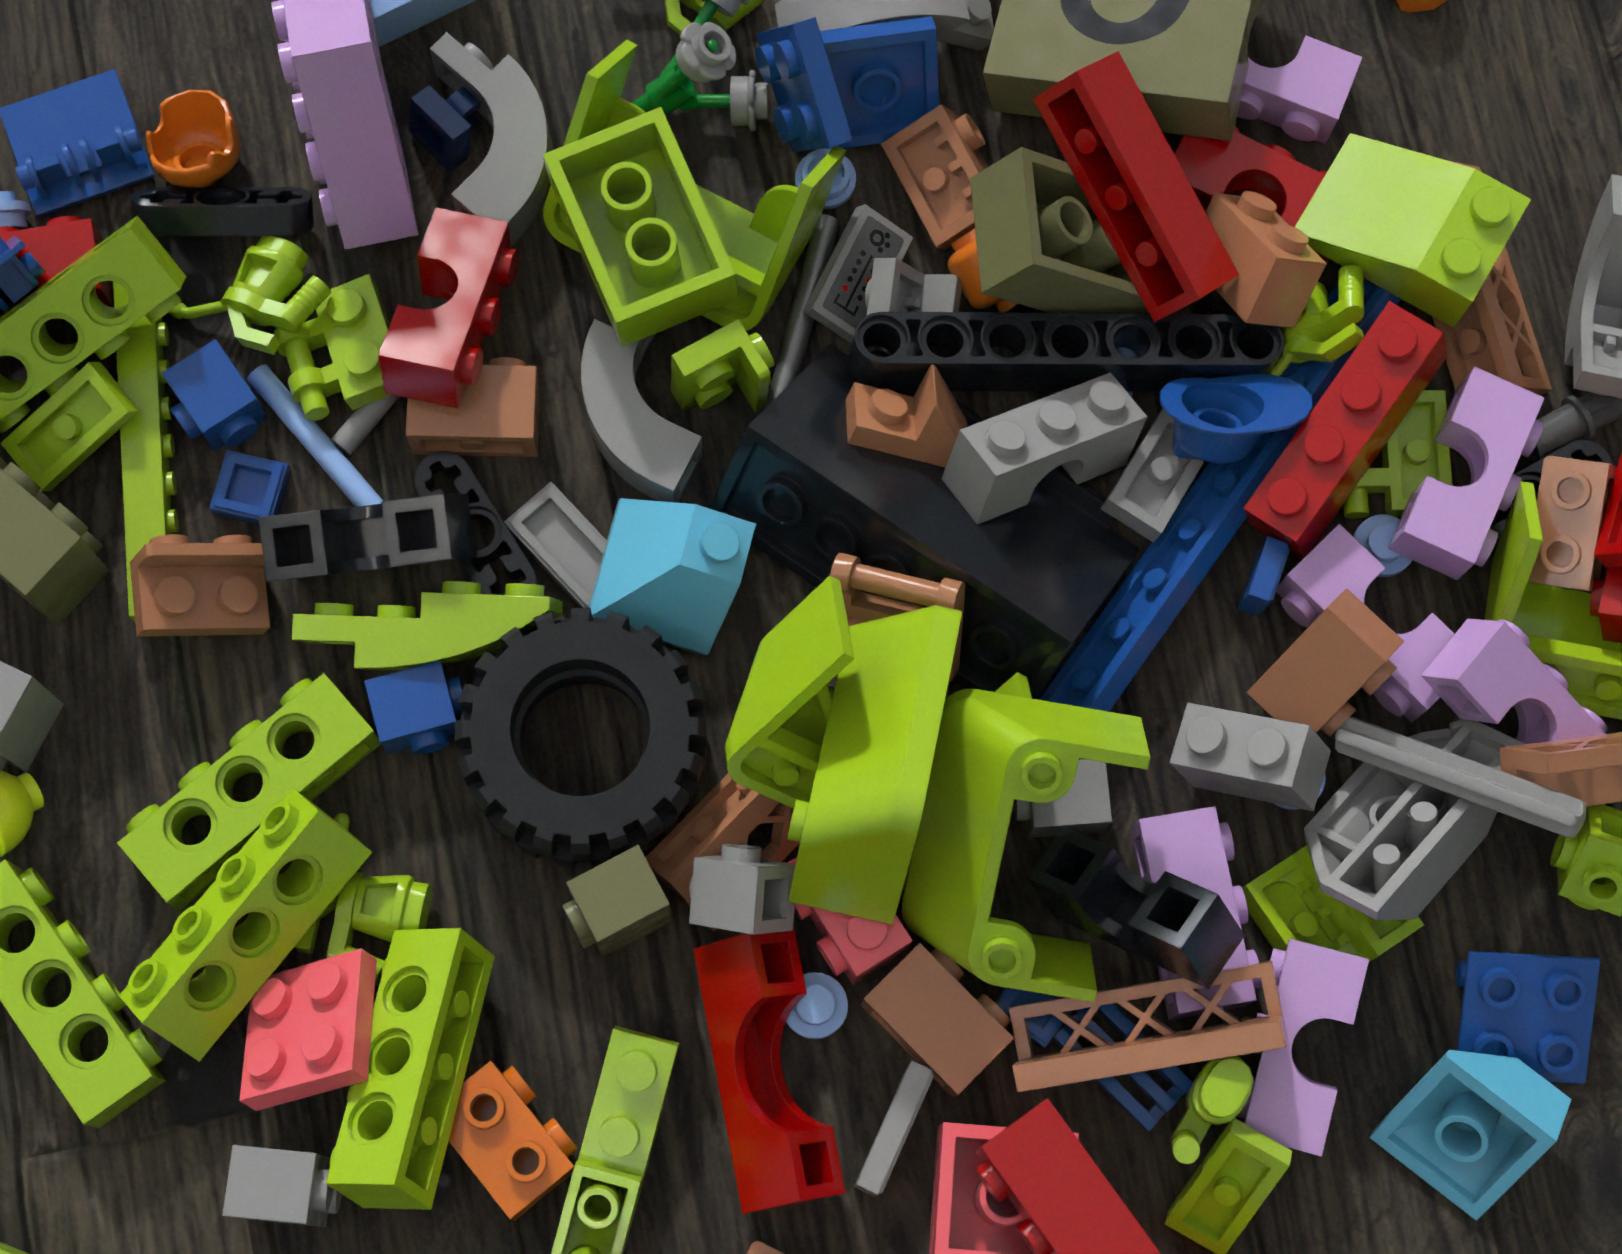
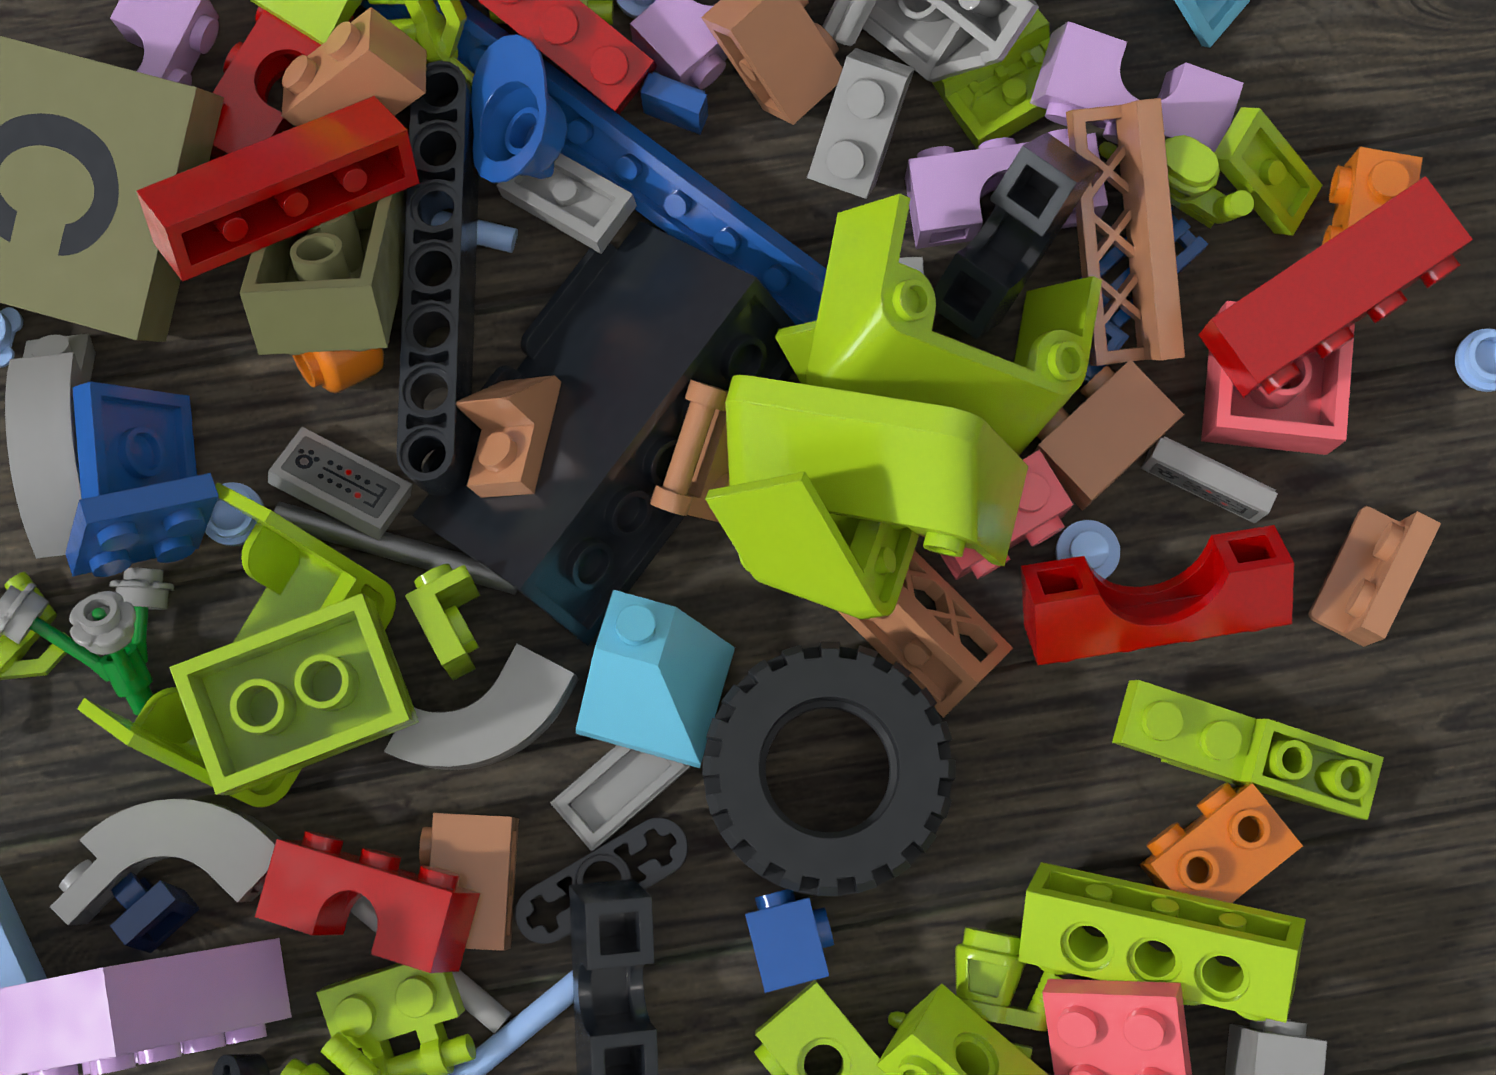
camera: 80 degrees left, 5 degrees up
lime slope [292,581,563,671] -> none
olive brick [562,845,672,958] -> none
light grey brick [689,844,796,935] -> none
light grey bracket [865,258,962,315] -> none
nougat bracket [881,104,989,250] -> none
light grey arch [942,372,1147,525] -> none

